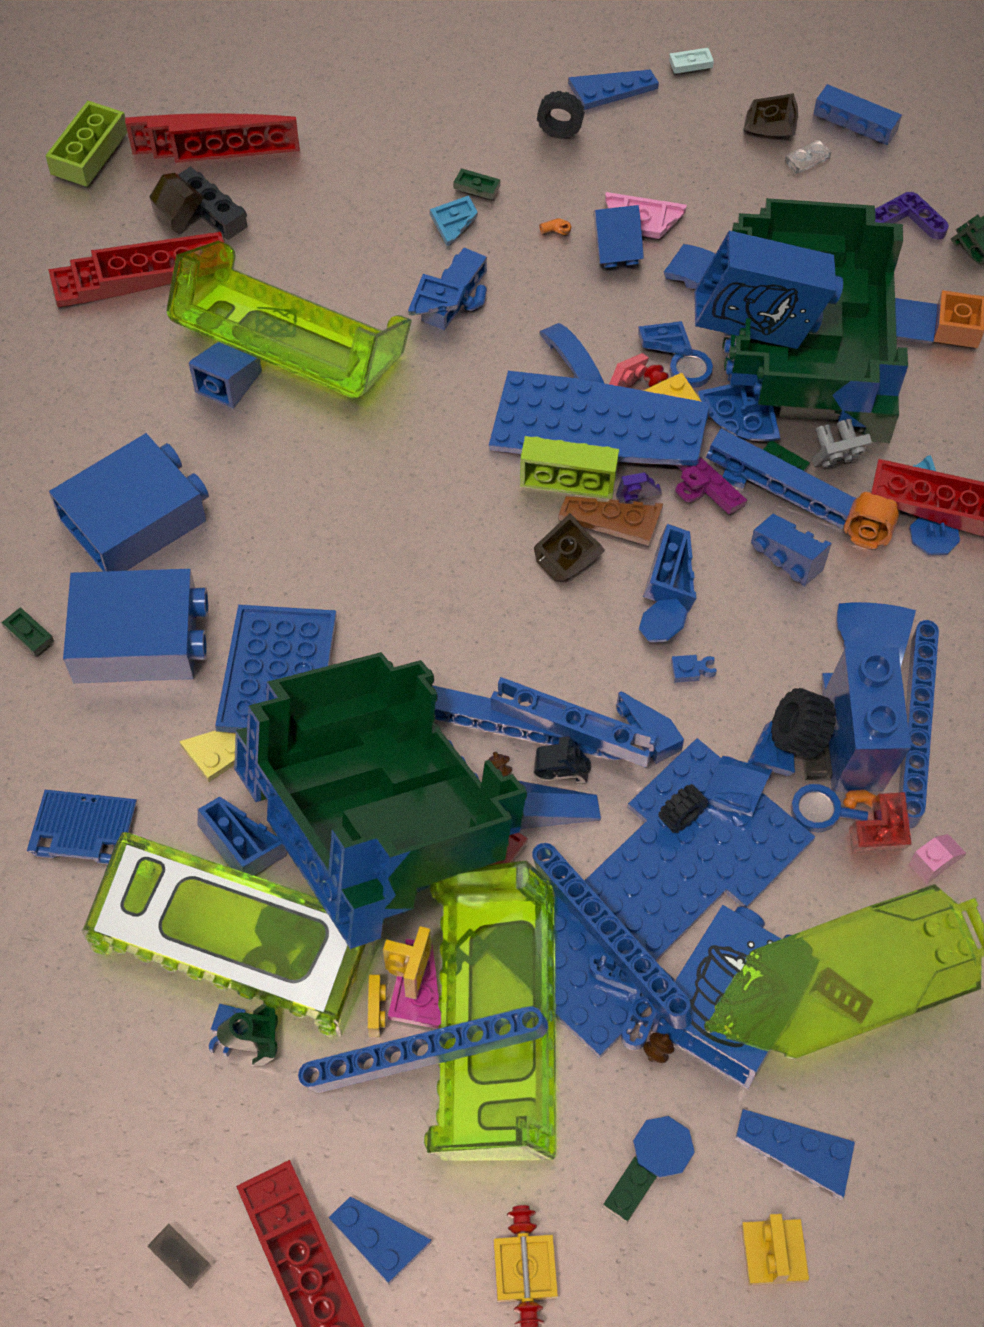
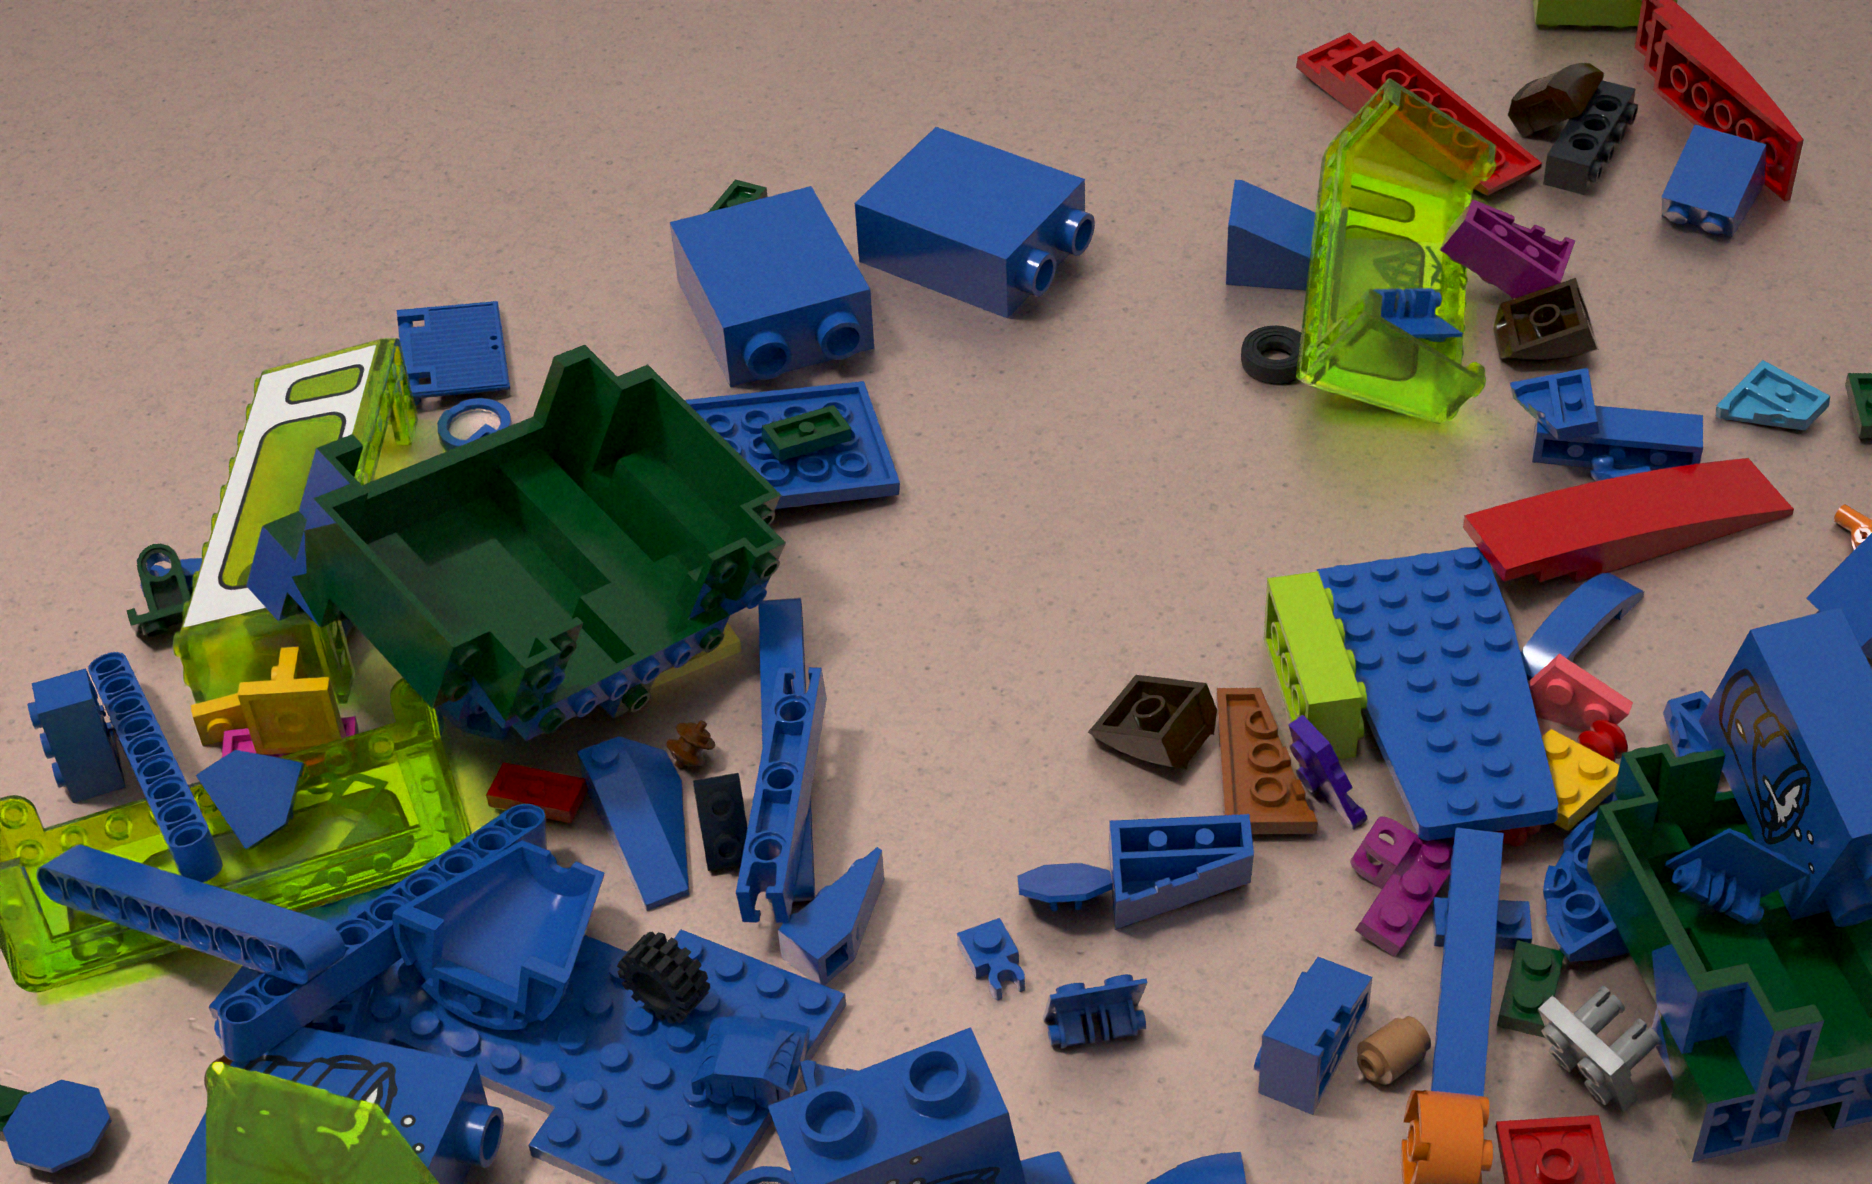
camera: 75 degrees right, 15 degrees down
none -> blue wedge [27,668,126,803]
none -> blue beam [36,845,346,985]
none -> blue slope [196,750,304,851]
none -> blue cone [393,840,605,1030]
none -> piece [437,398,512,451]
none -> dark green plate [761,405,852,462]
none -> blue hinge [1043,974,1148,1048]
none -> black tyre [1241,325,1311,384]
none -> medium nougat brick [1357,1016,1431,1085]
none -> blue hinge [1358,288,1463,343]
none -> magenta wedge [1440,200,1575,299]
none -> red slope [1463,458,1794,583]
none -> dark brown slope [1493,278,1599,361]
none -> blue slope [1661,125,1766,237]
none -> blue hinge [1665,828,1809,925]

